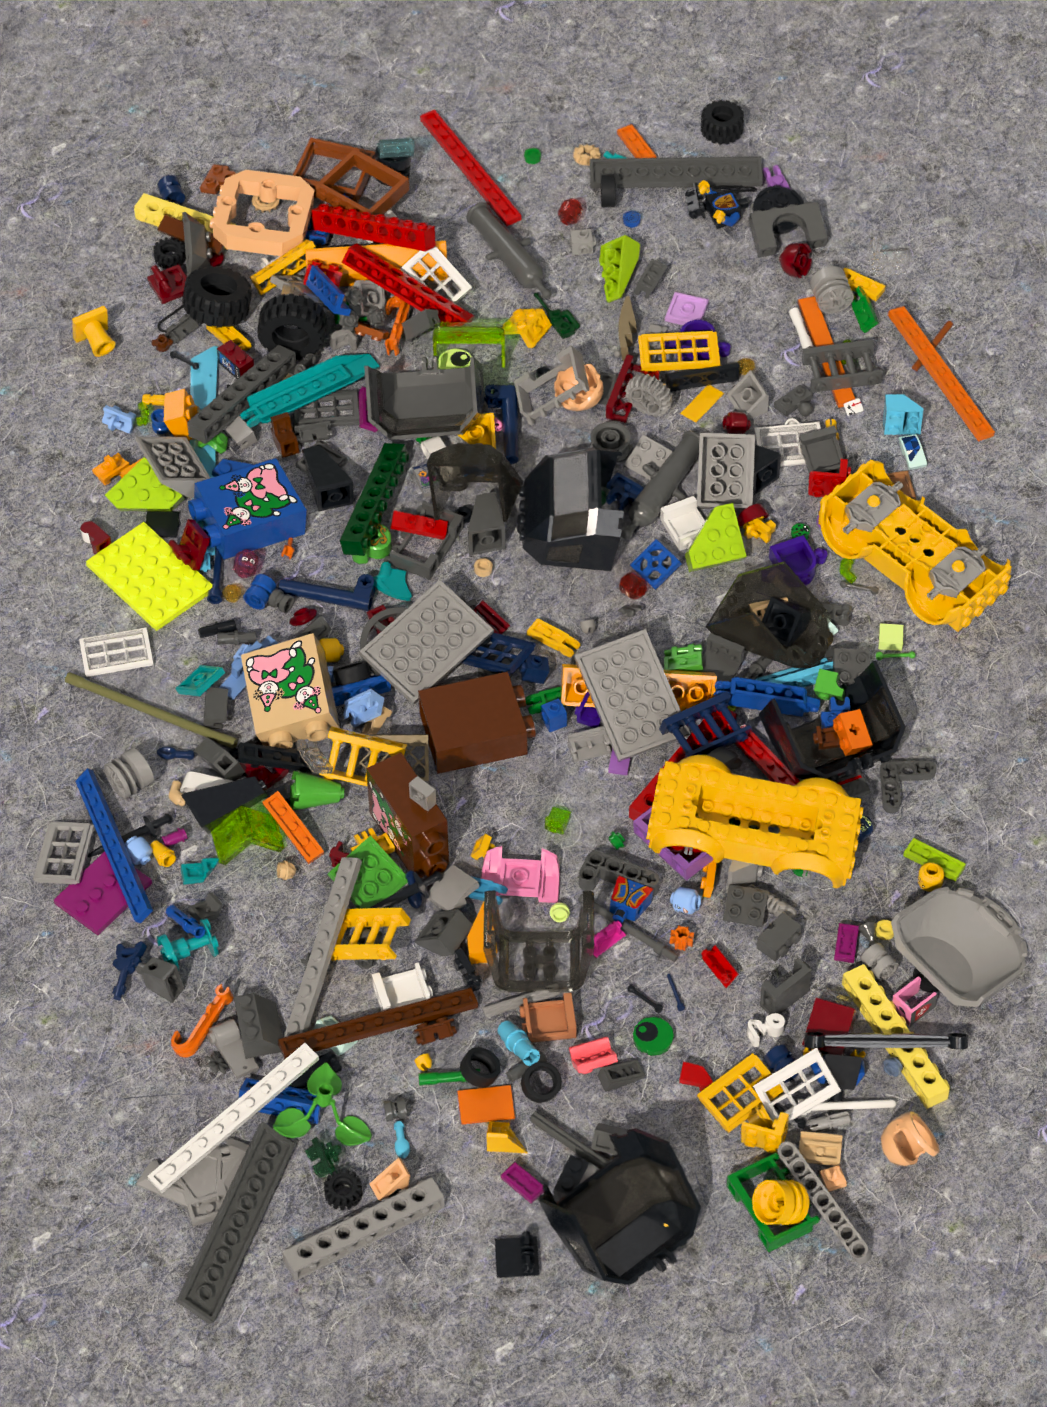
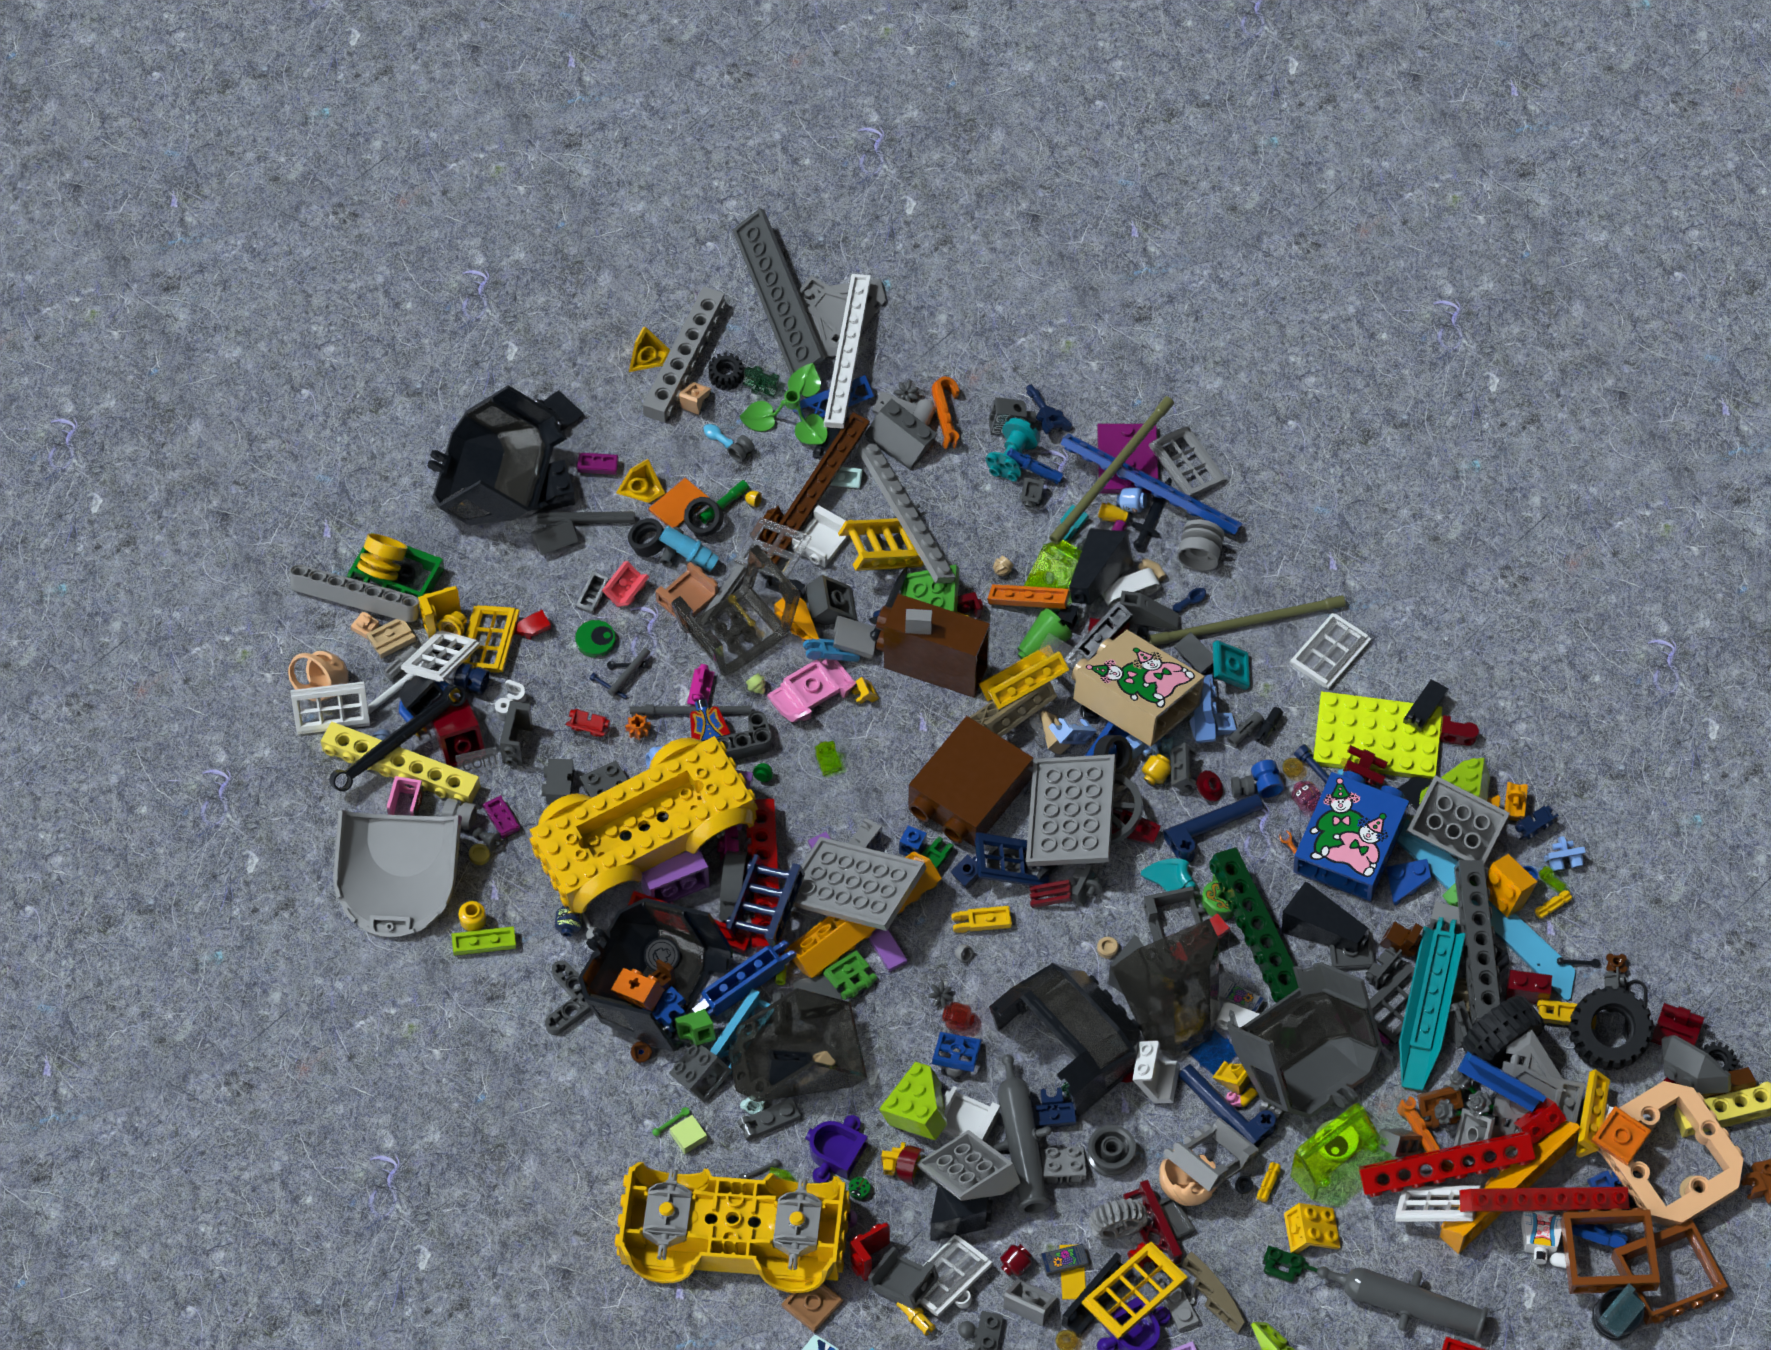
camera: 140 degrees right, 5 degrees up
yellow plant [72,306,116,357] -> none
none -> white piece [290,681,370,735]
none -> dark grey bar [607,648,650,696]
none -> yellow slope [629,327,670,372]
none -> sticker [644,937,680,971]
none -> clear yellow hinge [728,594,756,627]
none -> clear window [733,518,812,581]
none -> tile [1040,1244,1089,1276]
none -> olive piece [1049,396,1174,545]
none -> white panel [1132,1041,1180,1104]
none -> yellow axle [1257,1162,1281,1202]
none -> black hinge [1403,679,1449,732]
none -> dark blue hinge [1515,805,1559,840]
none -> orange tile [1591,1106,1652,1166]

